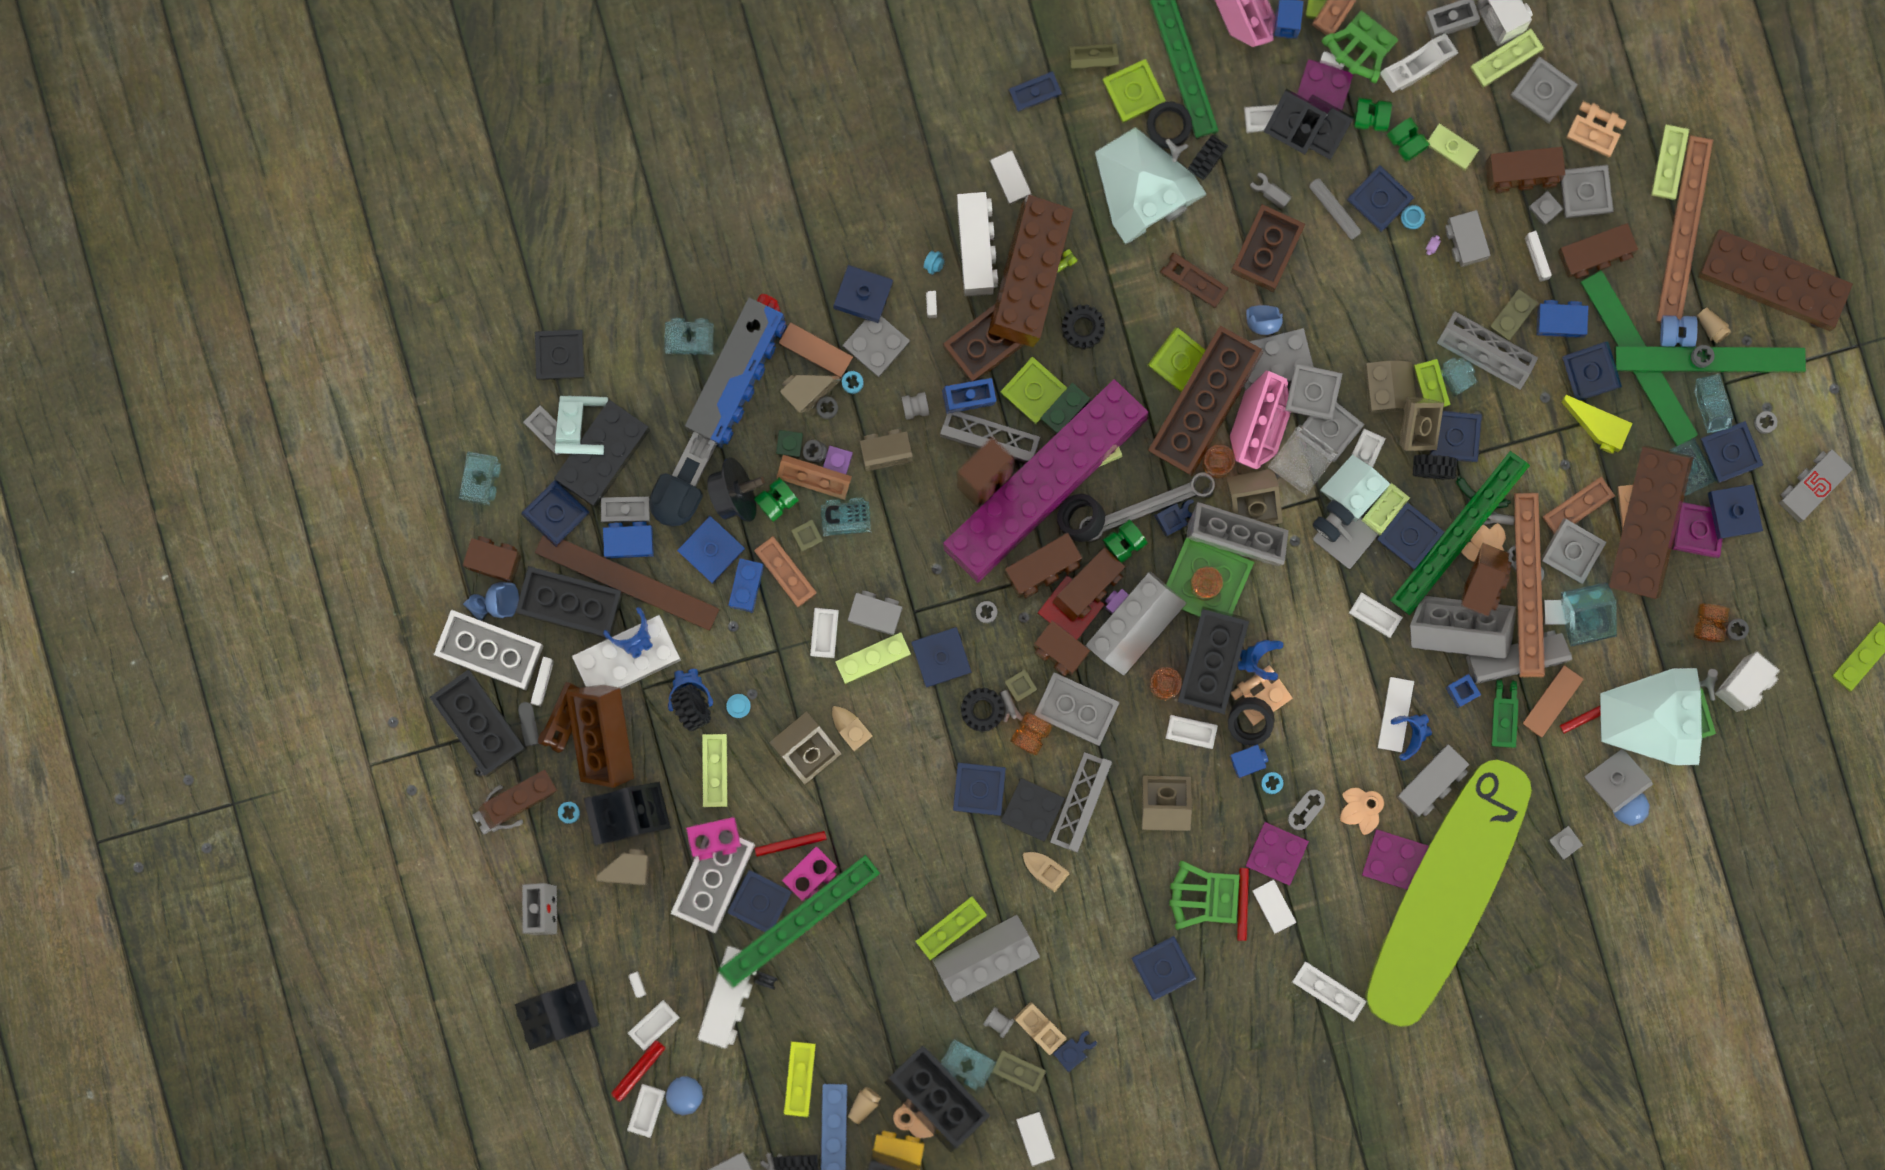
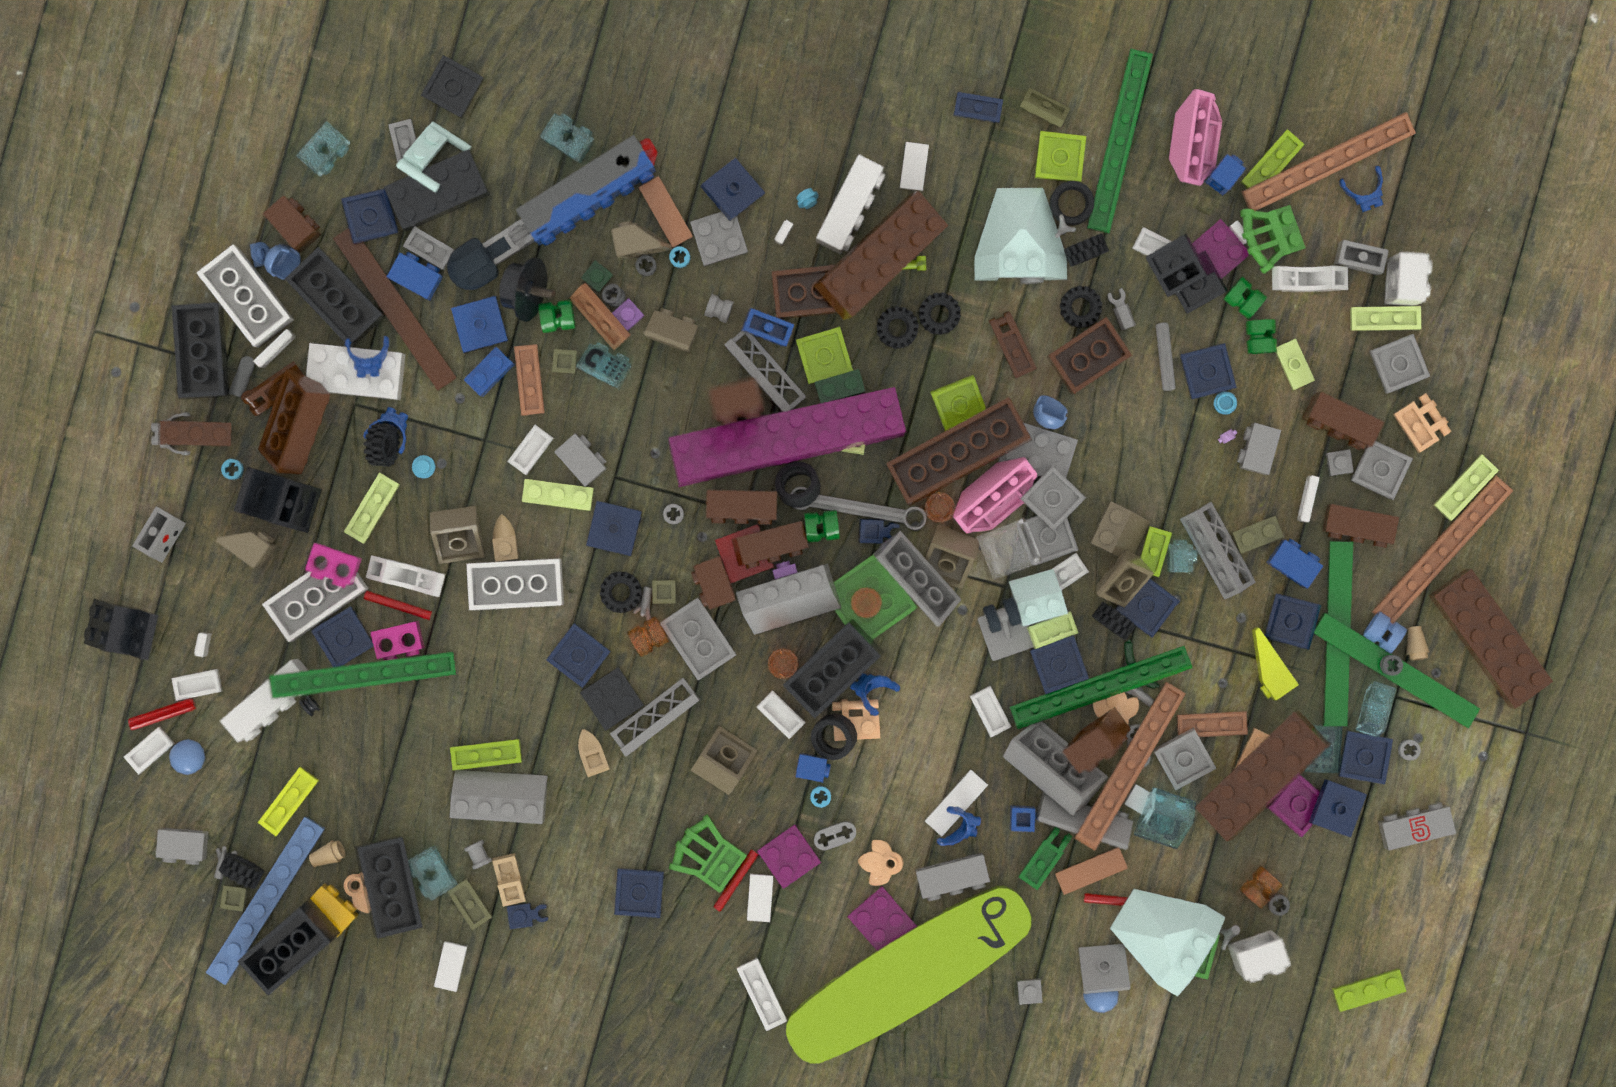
camera: 30 degrees right, 5 degrees up
none -> white arch [366,555,445,597]
none -> white brick [467,559,564,610]
none -> black tyre [919,292,961,335]
none -> black tyre [1060,286,1103,328]

